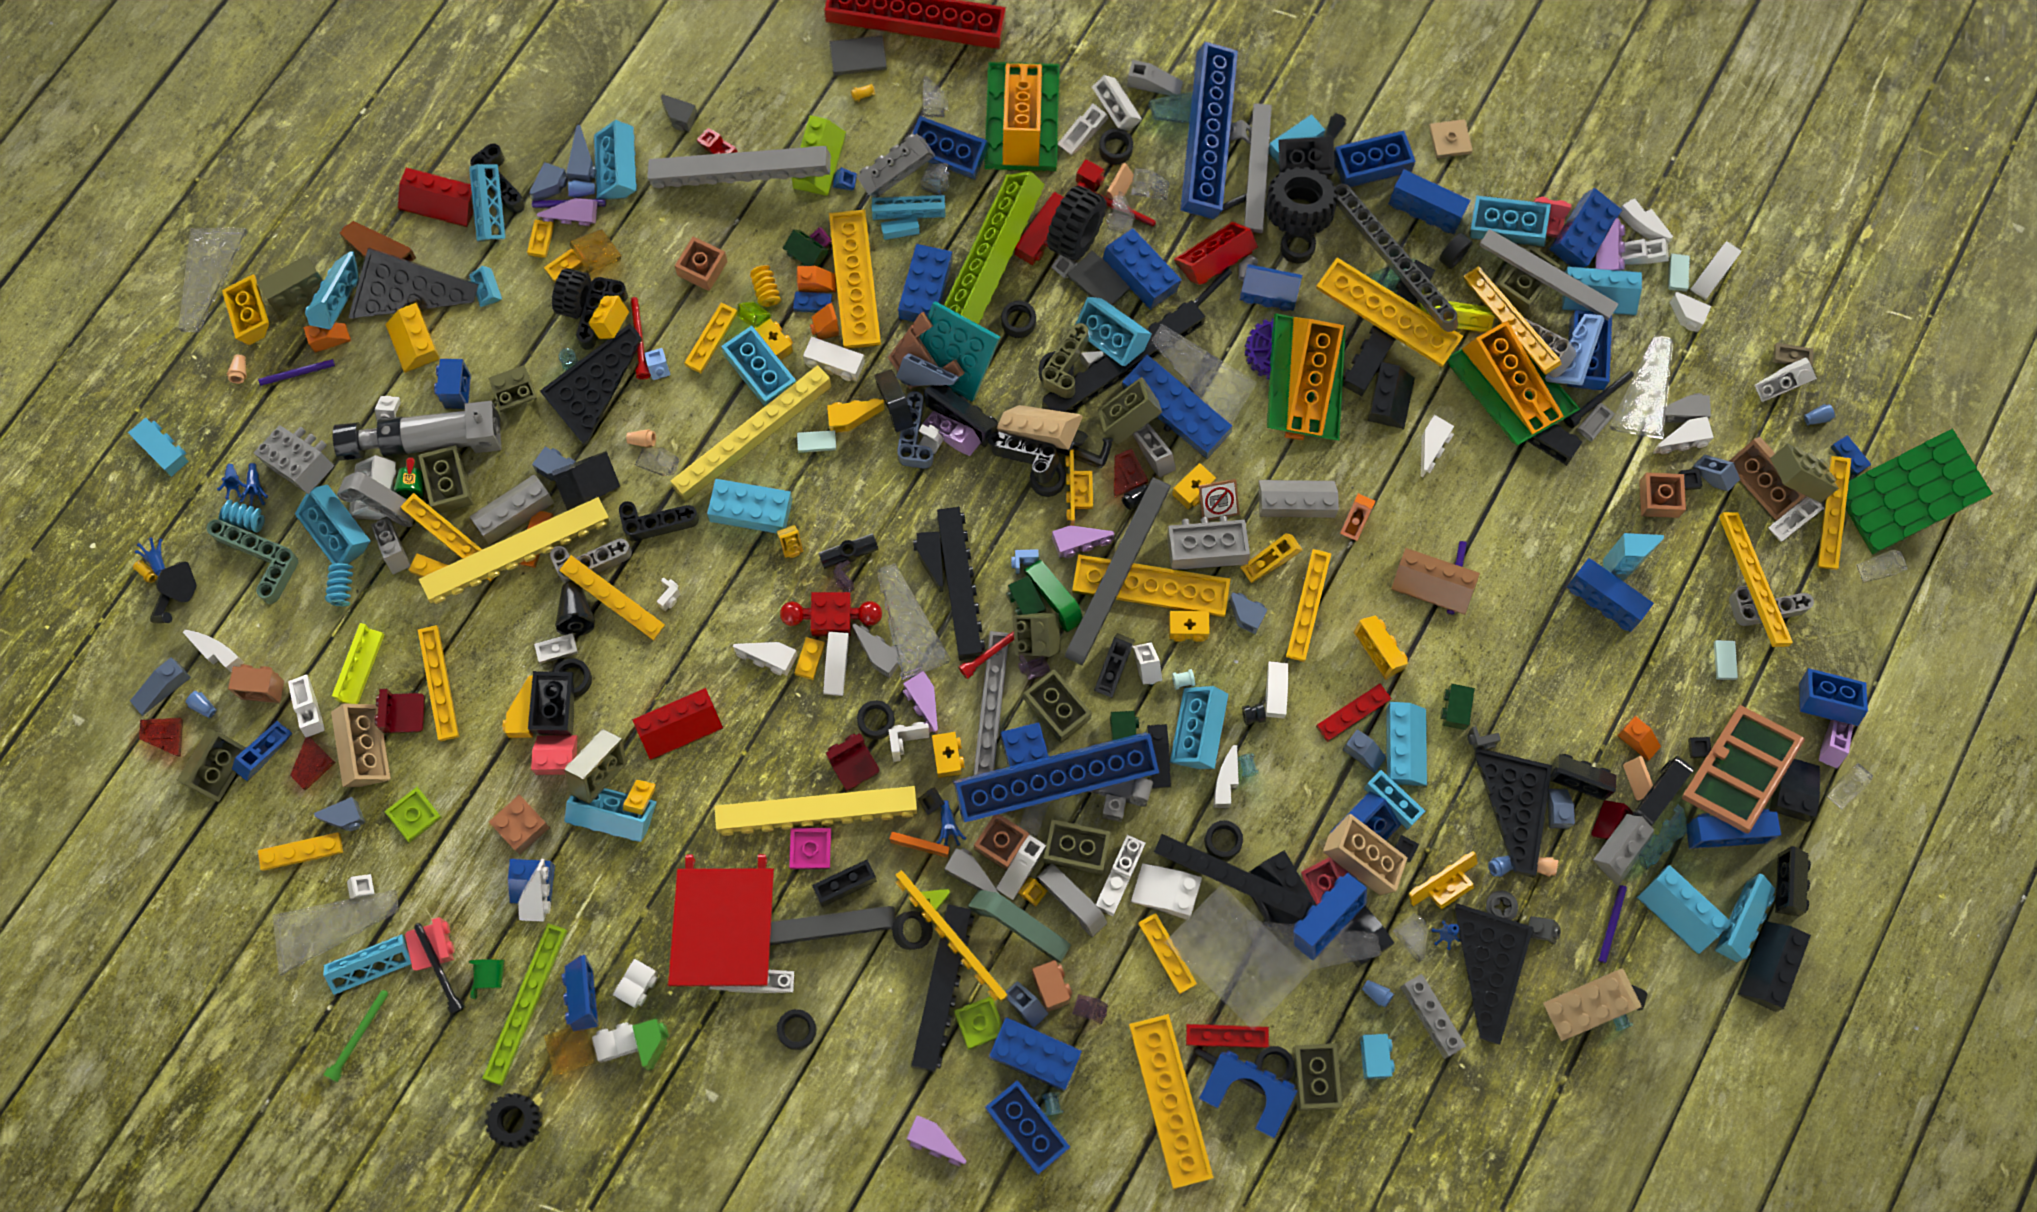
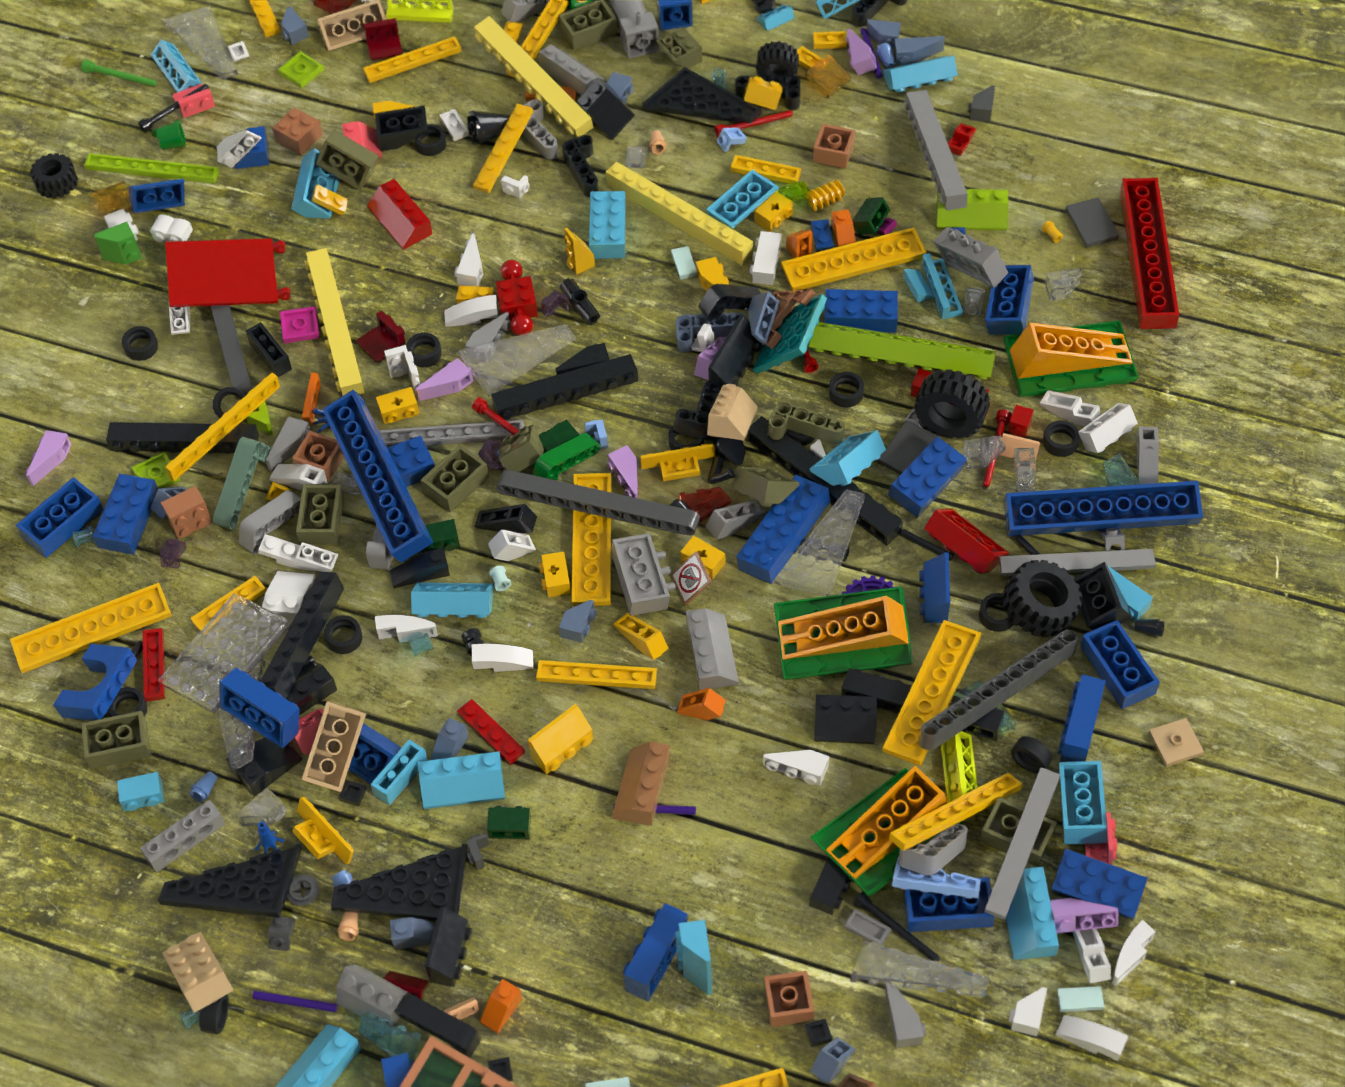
camera: 85 degrees right, 15 degrees down
light grey brick [1102,794,1126,822] -> none
light grey arm [1238,255,1258,280] -> none
white slope [1653,417,1713,454] -> none

